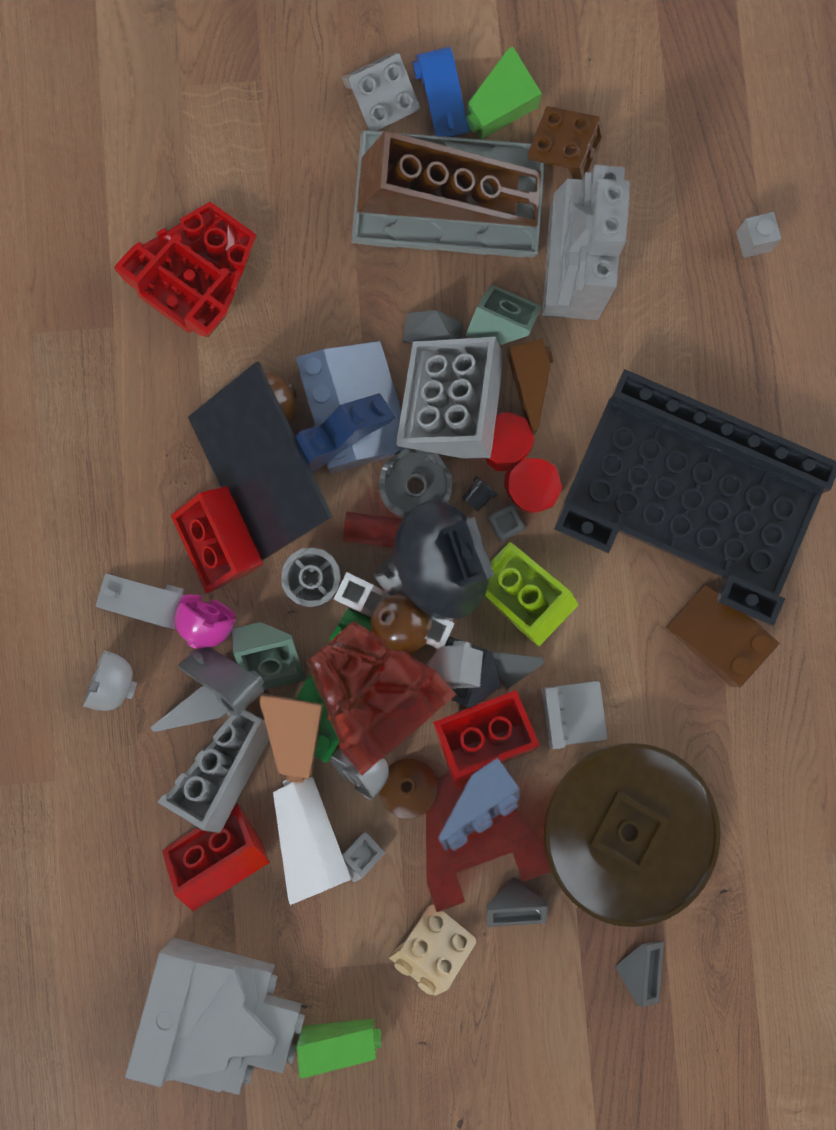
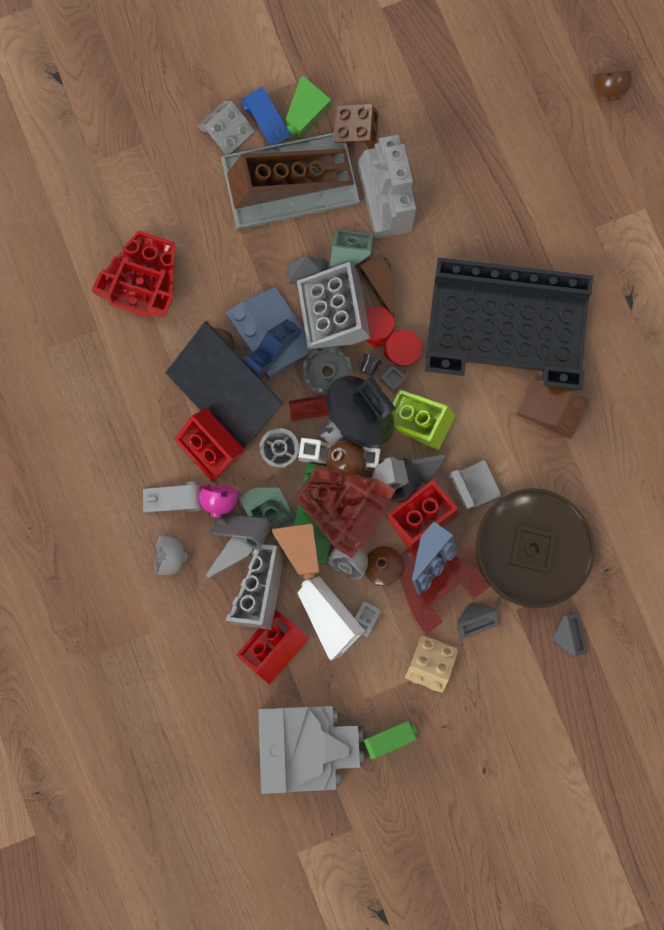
camera: 15 degrees left, 5 degrees down
light grey brick [736,212,781,258] -> none

